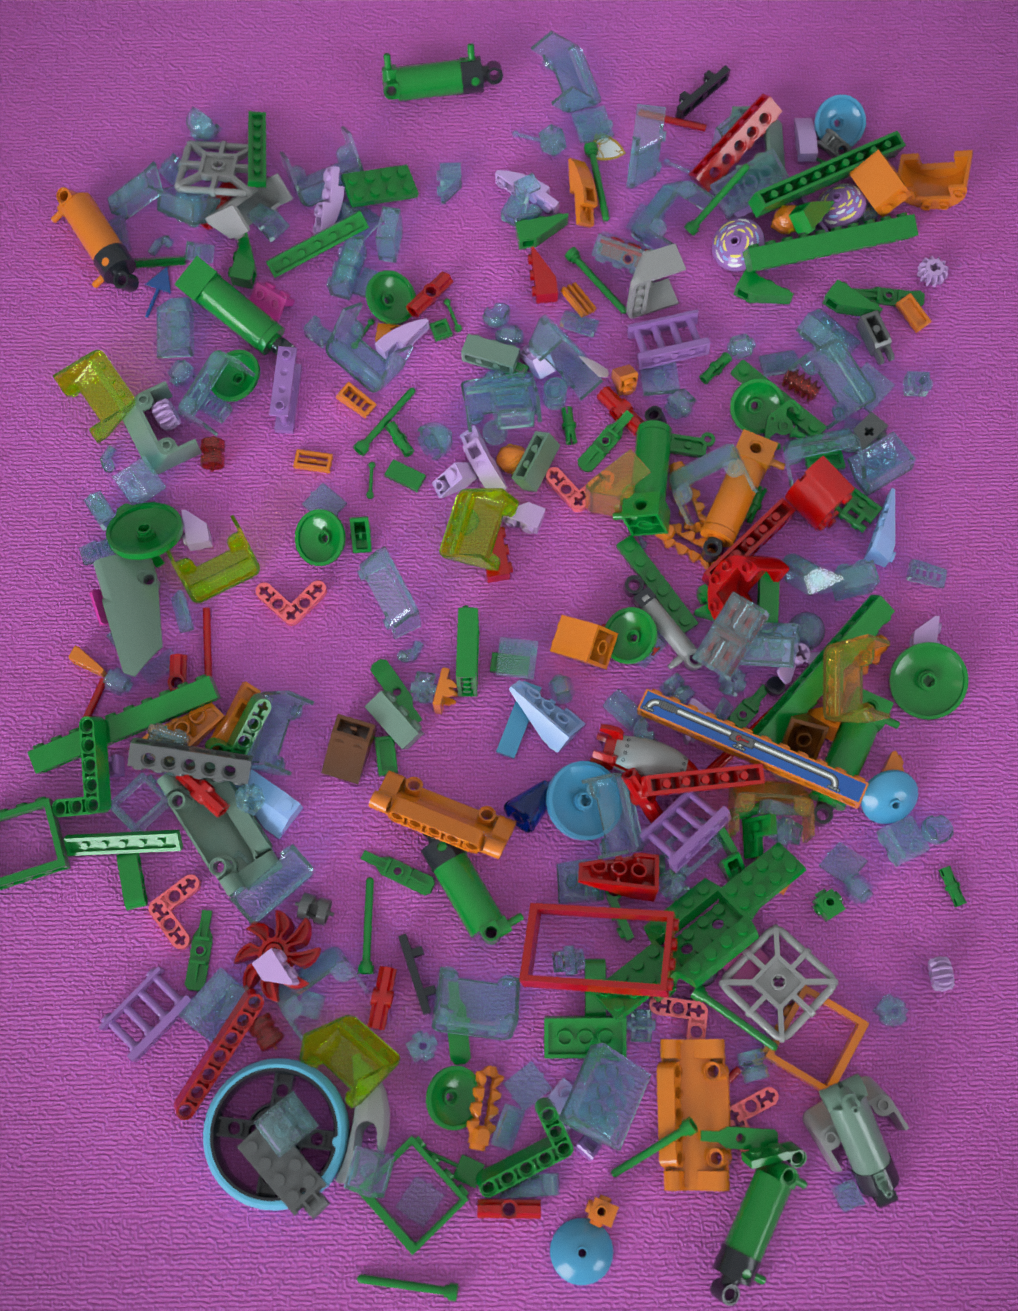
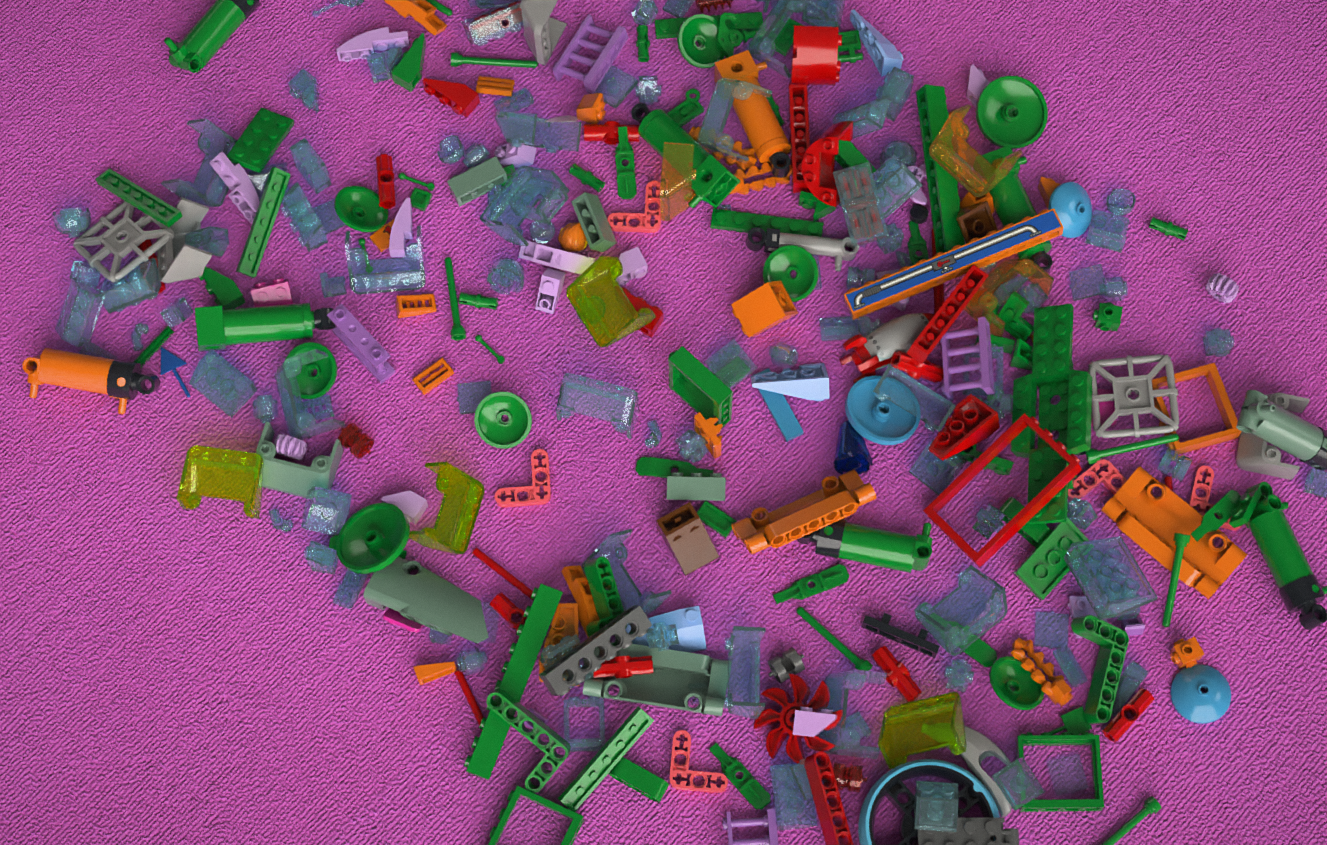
camera: 45 degrees left, 5 degrees down
clear light blue slope [171,590,194,633] -> none
green slope [349,516,372,553] -> none
green tile [384,459,426,492] -> none
clear light blue panel [514,173,541,205] -> none
clear light blue wheel [543,377,567,410] -> none
clear light blue slope [906,559,947,588] -> none

